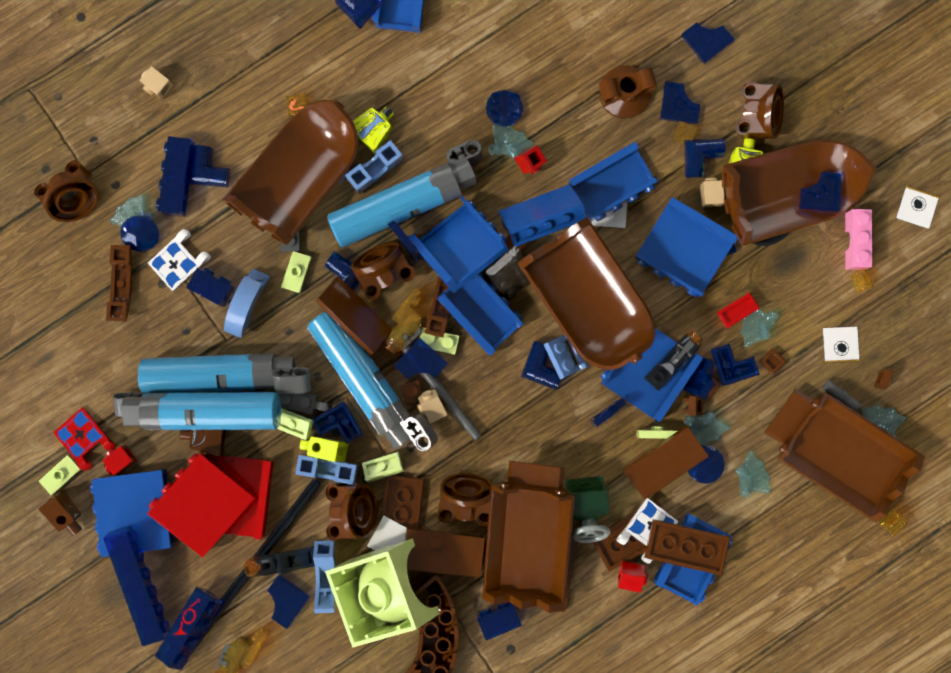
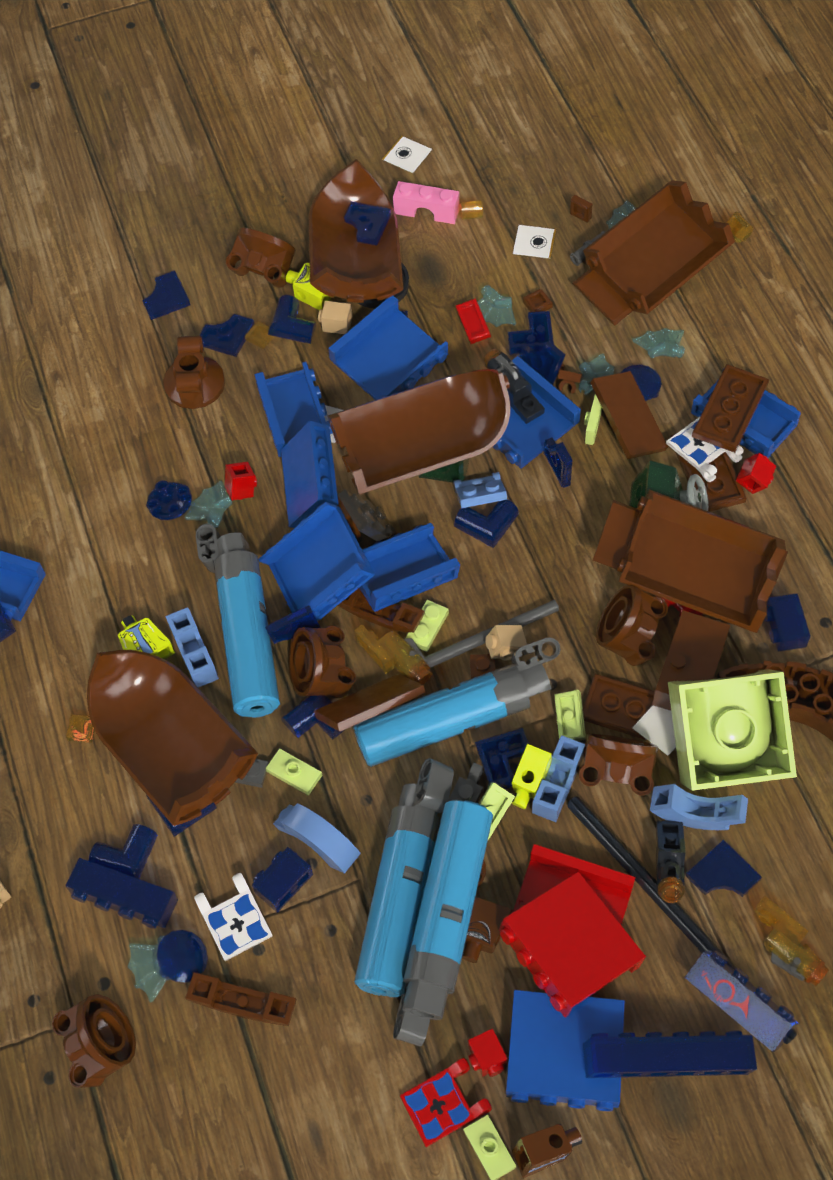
camera: 75 degrees left, 25 degrees down
clear blue tile [394,338,448,379] -> none

